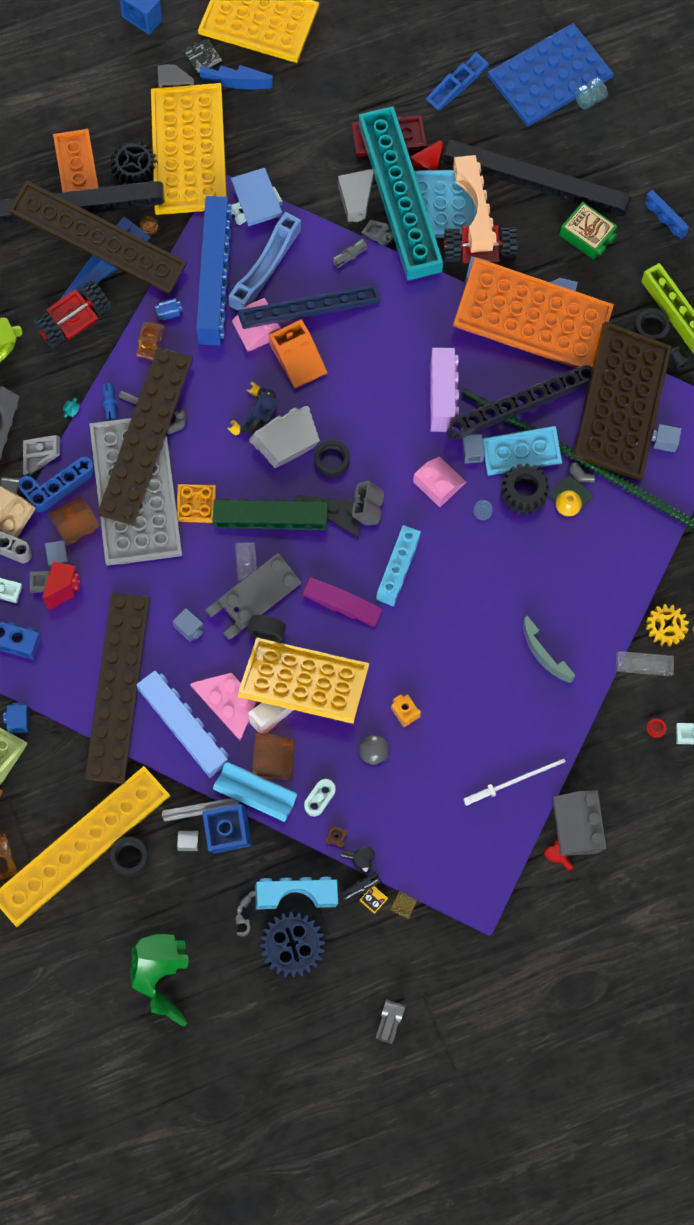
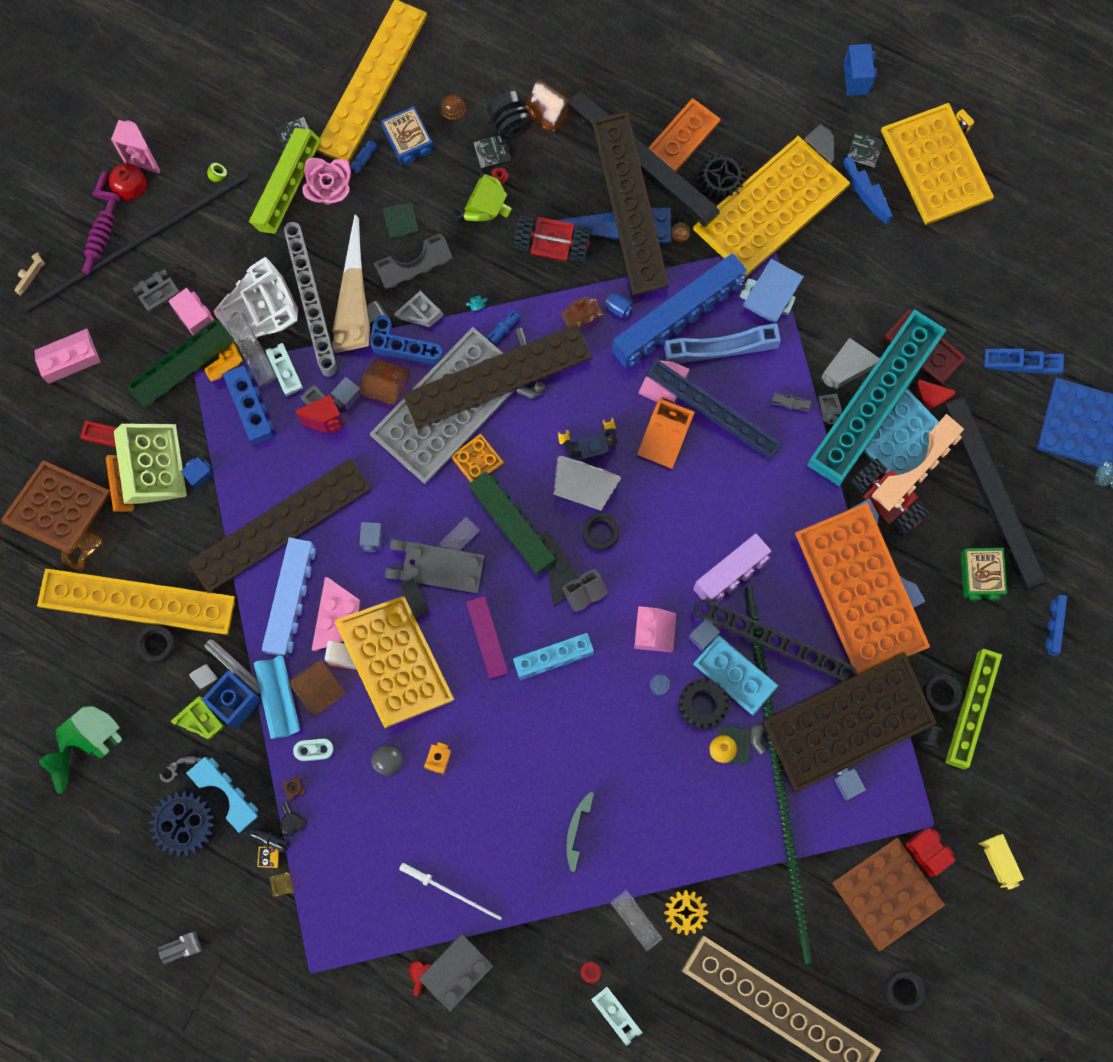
camera: 55 degrees right, 5 degrees up
none -> lime wing [171,696,225,739]

